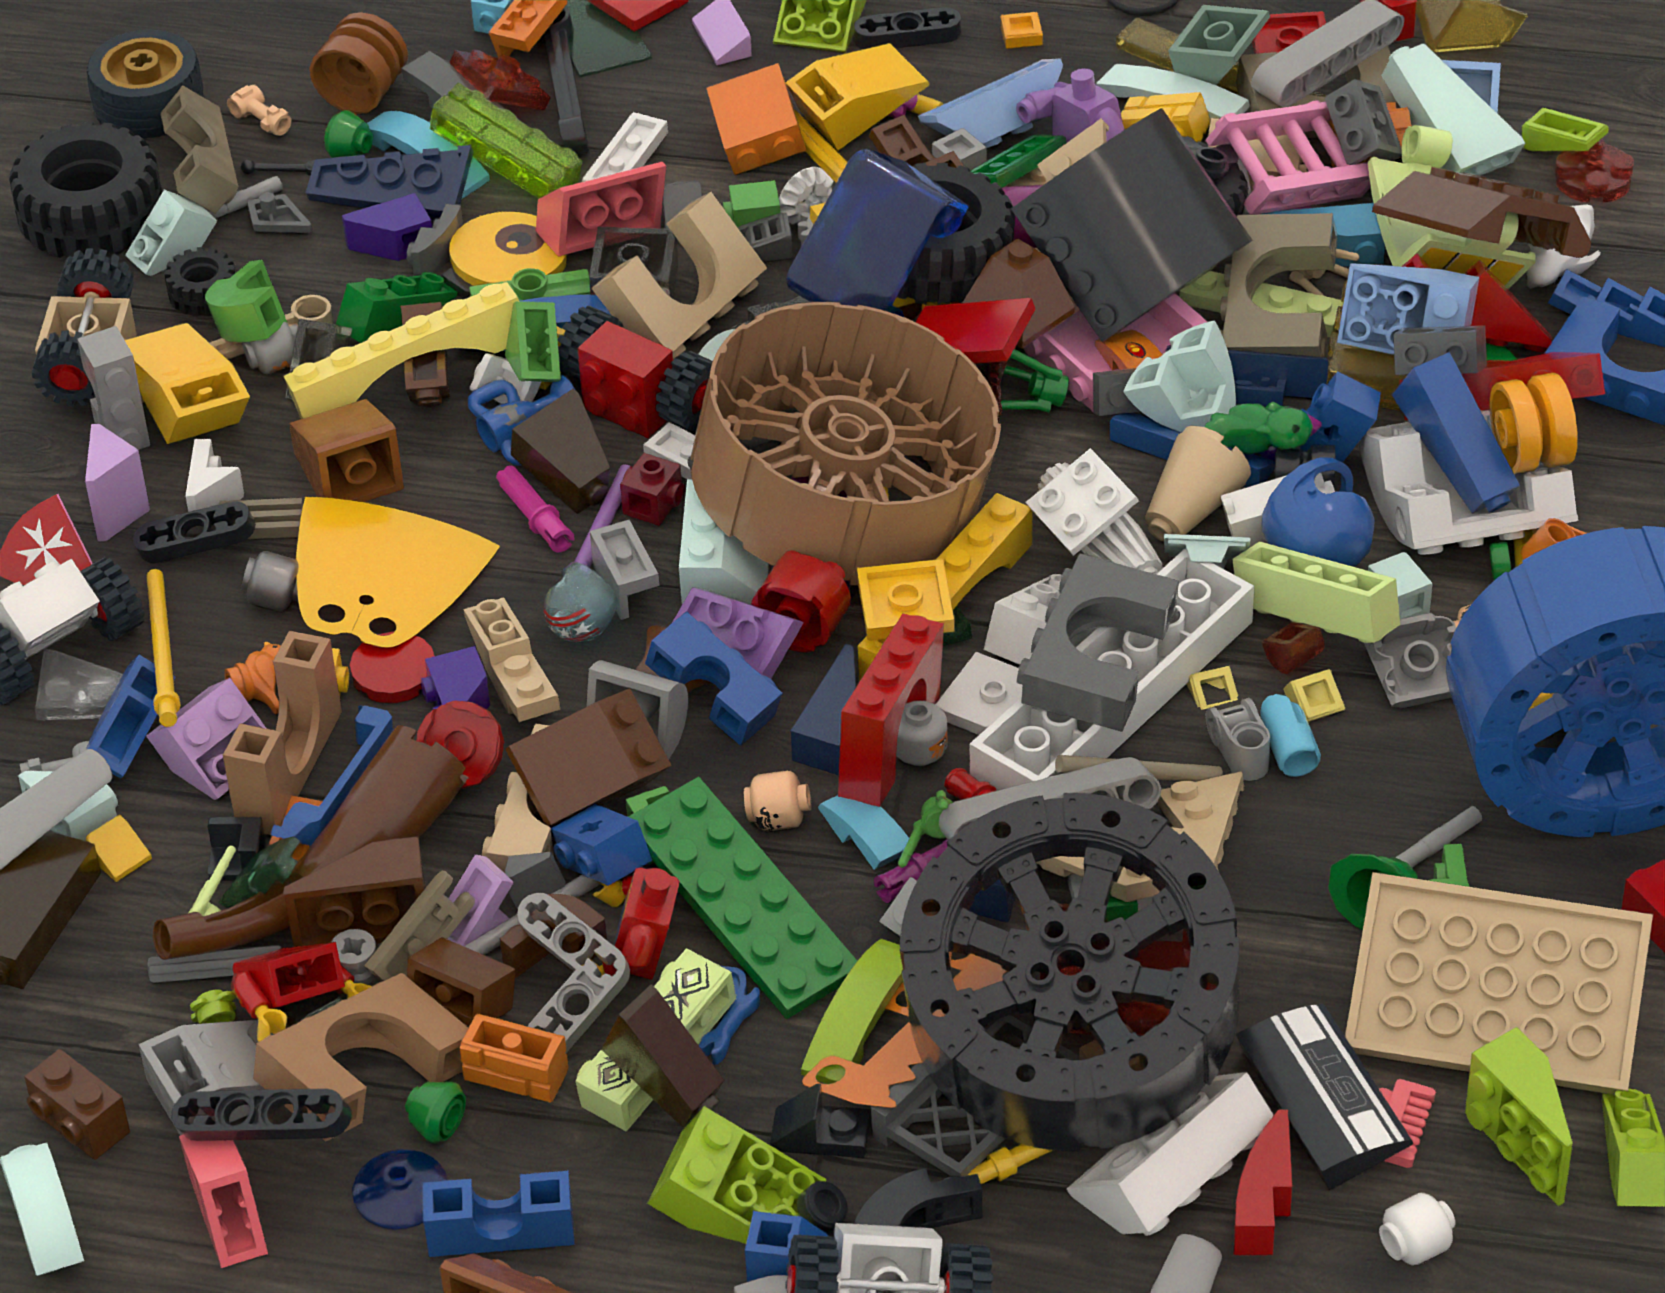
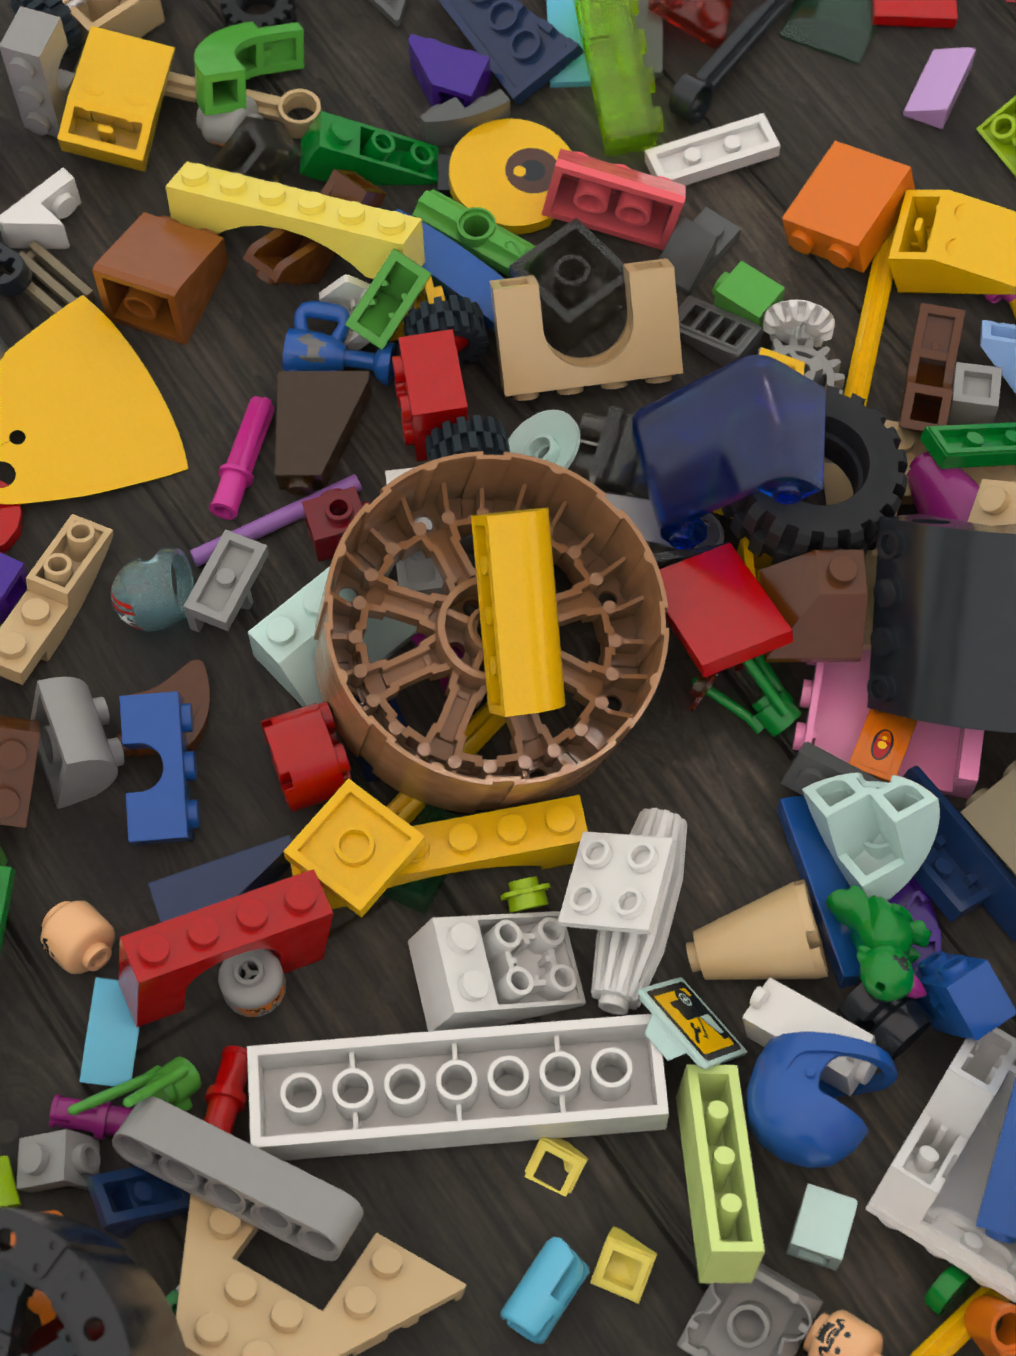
camera: 45 degrees right, 20 degrees up
medium lavender wing [672,587,804,679] -> none
white plate [935,652,1022,735] -> none
dark grey arch [1017,553,1179,732] -> none
dark tan bar [1055,755,1223,782] -> none
light grey piece [1205,698,1270,781] -> none
clear red brick [1262,622,1325,674] -> none
none -> yellow brick [471,508,566,717]
none -> lime plate [500,876,551,913]

